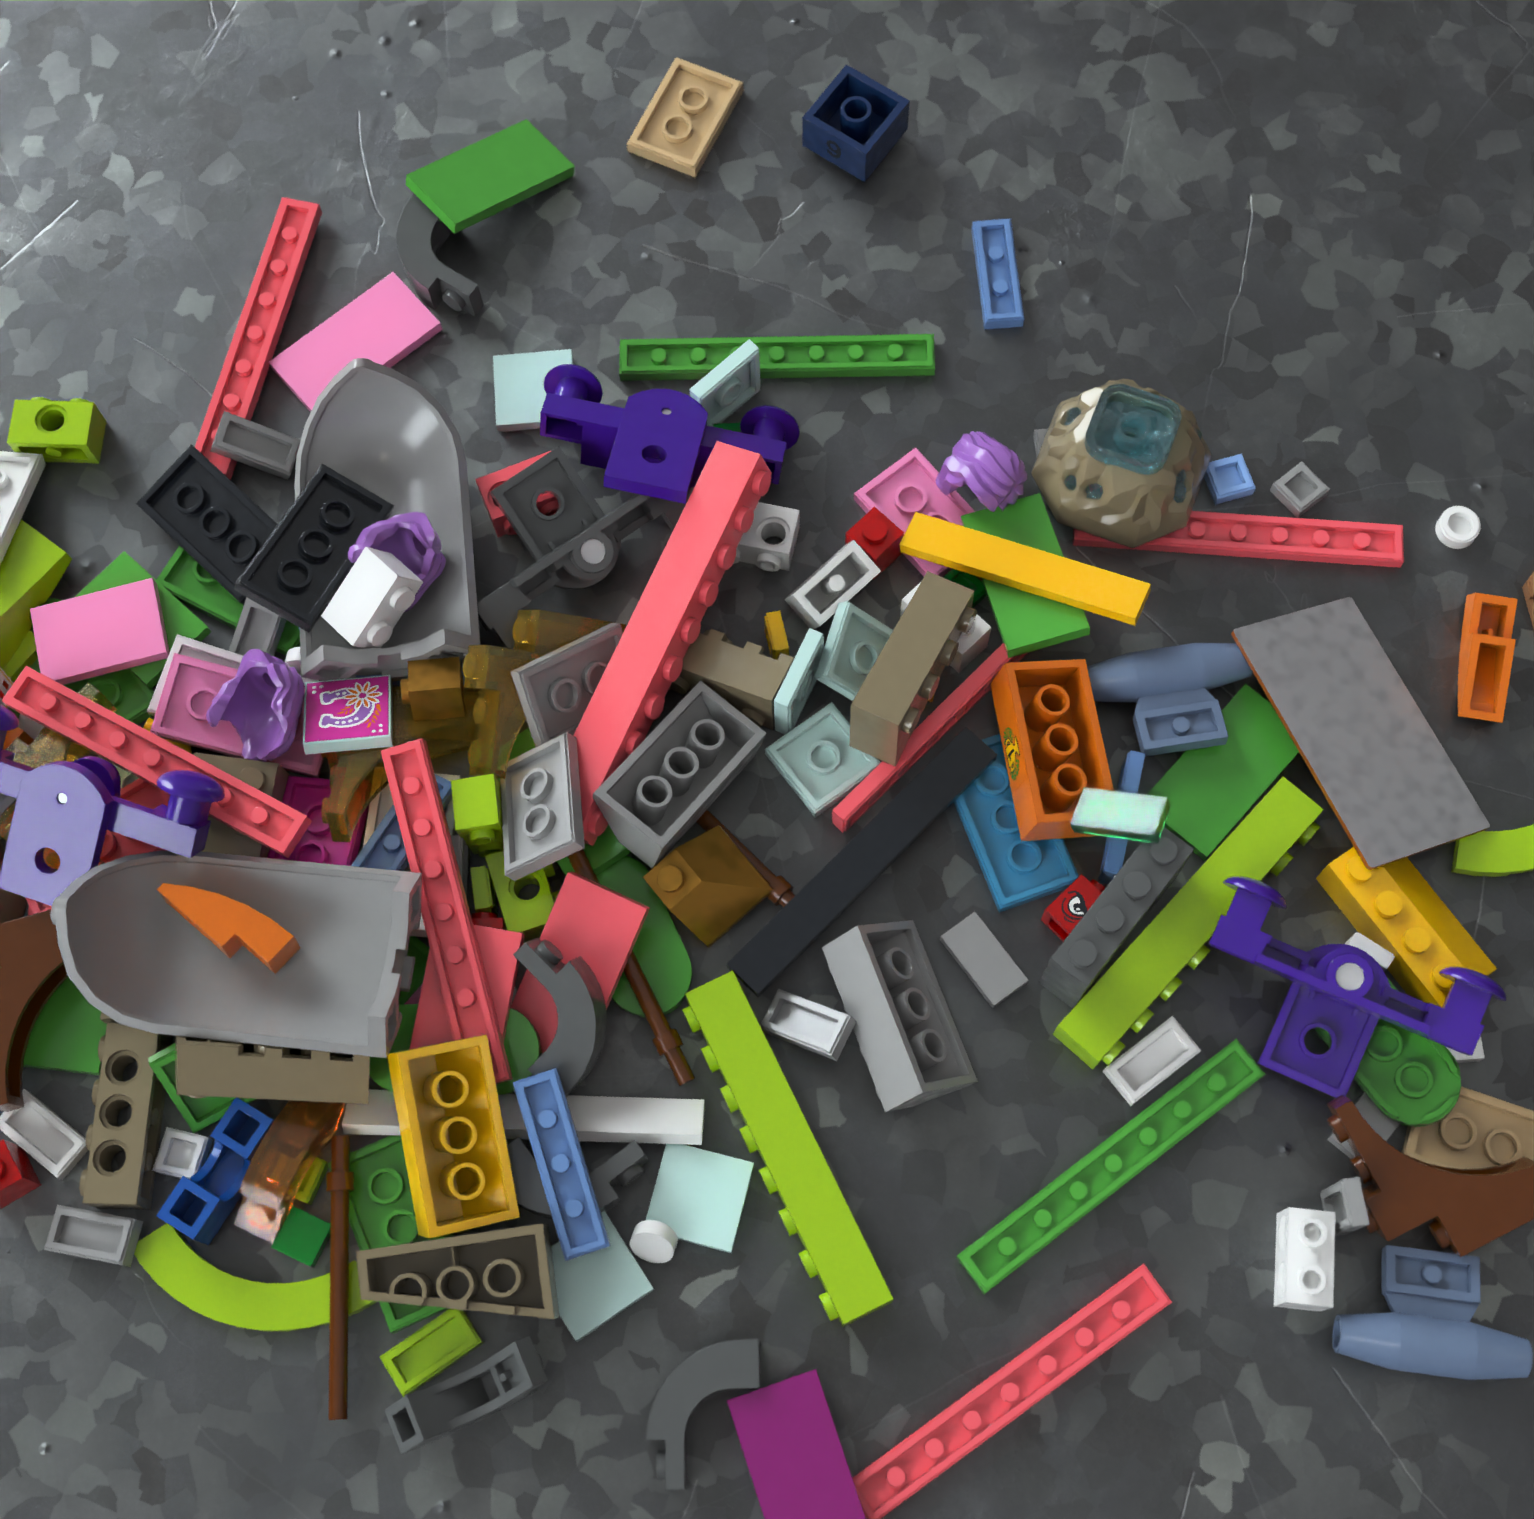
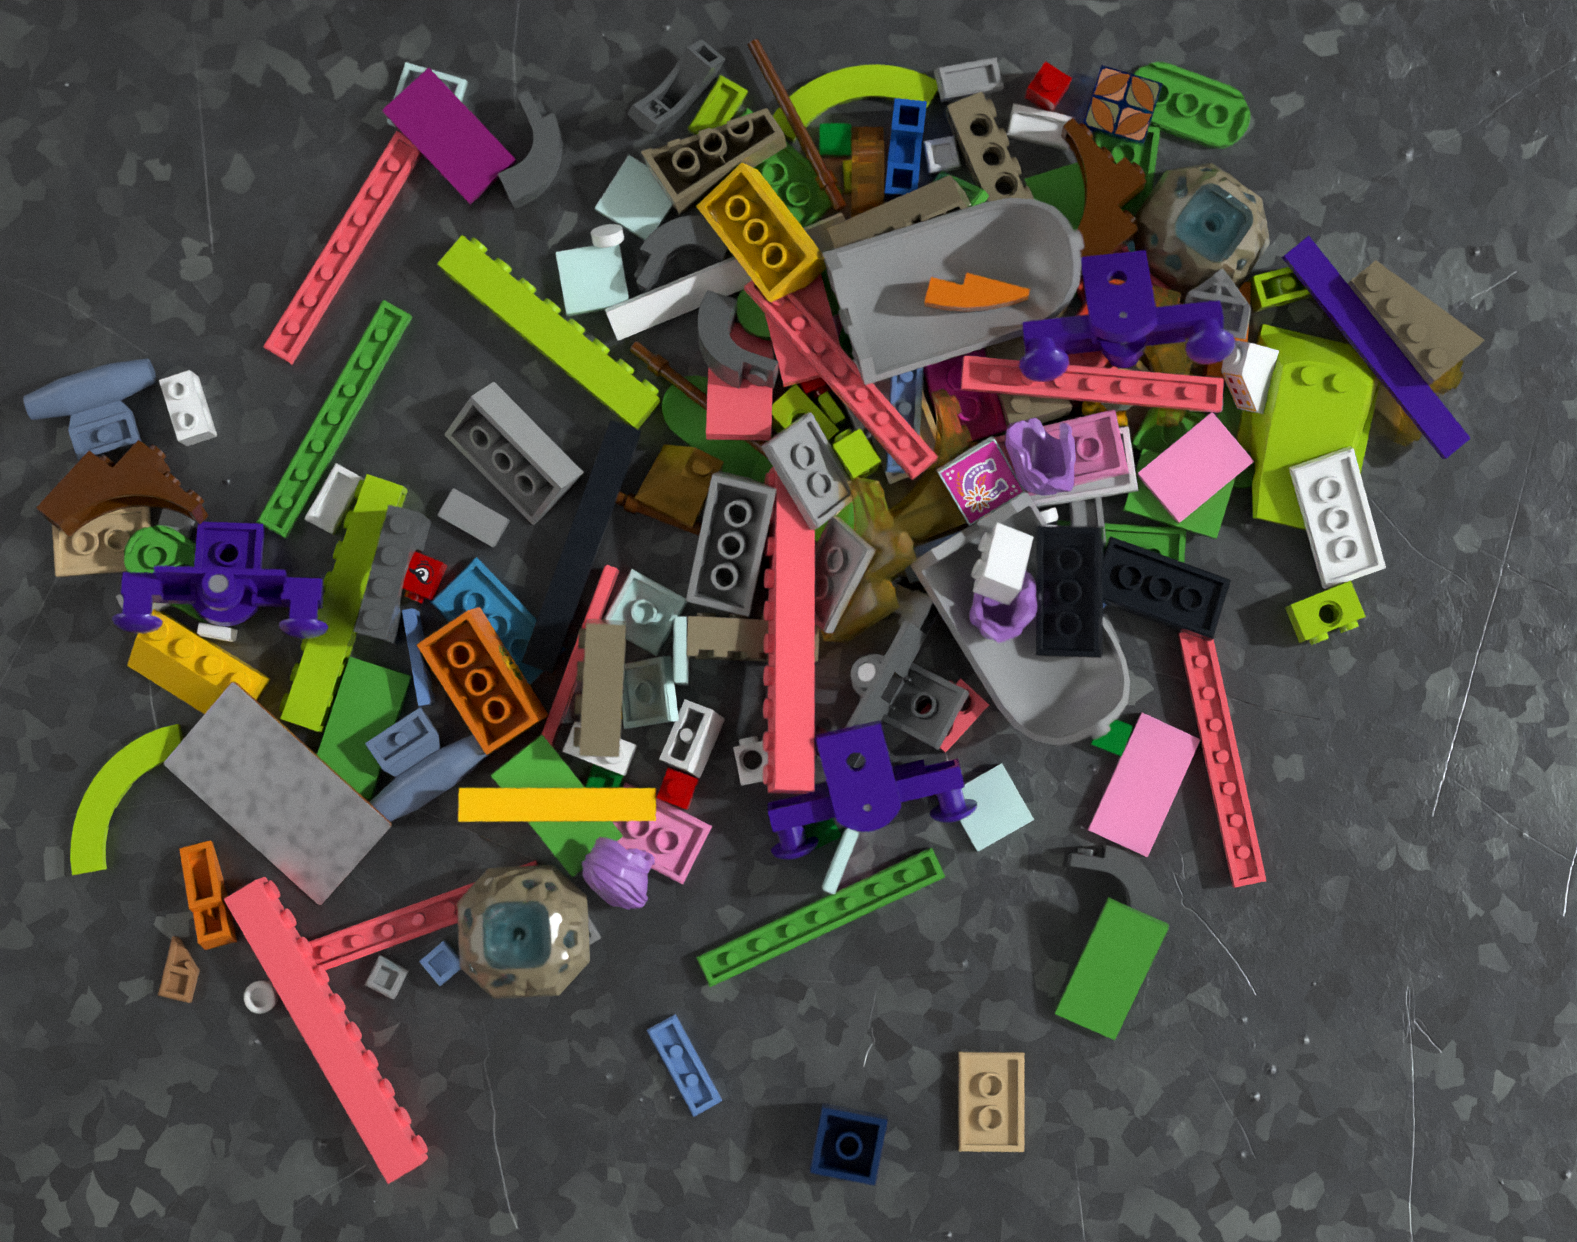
camera: 155 degrees right, 15 degrees up
light grey tile [210,411,301,480] -> none
pearl gold brick [400,657,465,721] -> none
medium blue tile [513,1068,611,1261] -> none
light grey tile [760,989,856,1061] -> none
yellow tile [764,610,789,660] -> none
clear green tile [1070,787,1171,843] -> none
light grey tile [1320,1177,1370,1236] -> none
none -> coral brick [224,877,428,1184]

